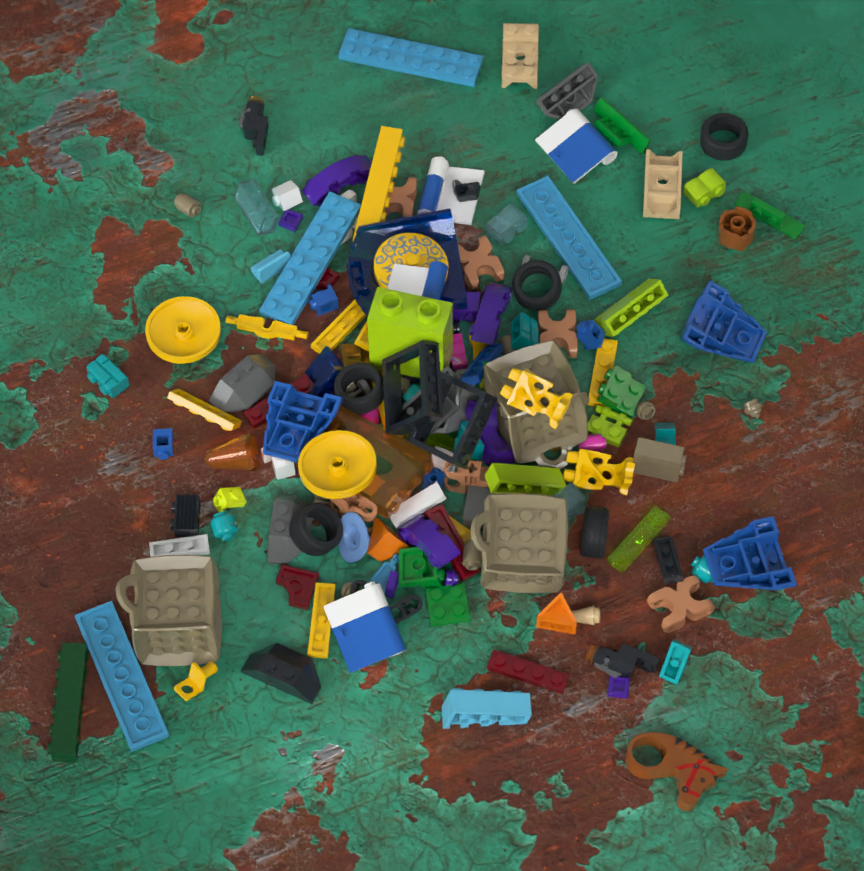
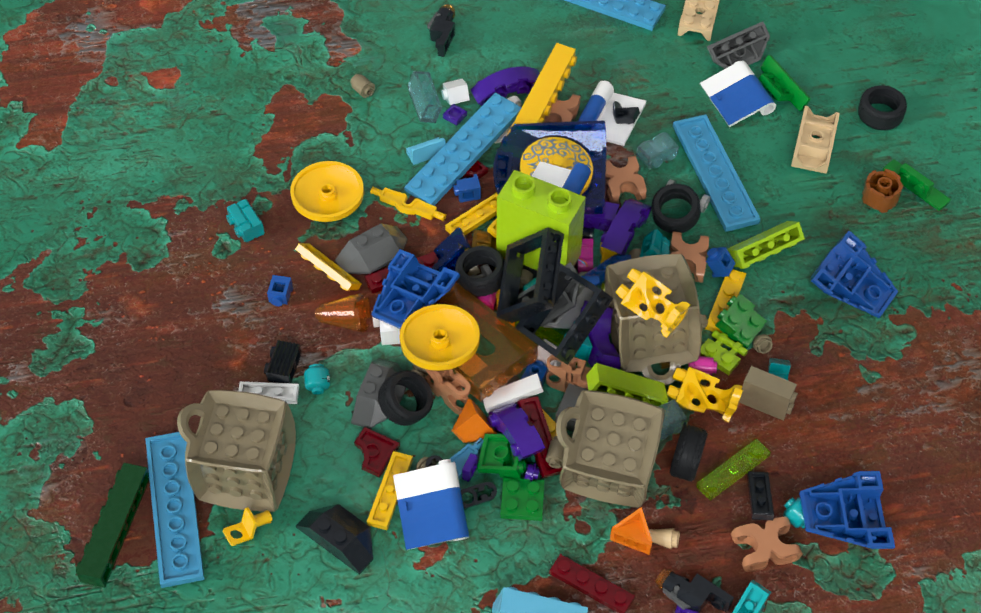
camera: 10 degrees right, 5 degrees down
neon yellow bracket [213,487,247,513] -> none
medium blue hat [338,512,370,563] -> none
lime brick [683,168,726,208] -> none
dark tan plate [743,398,762,419] -> none

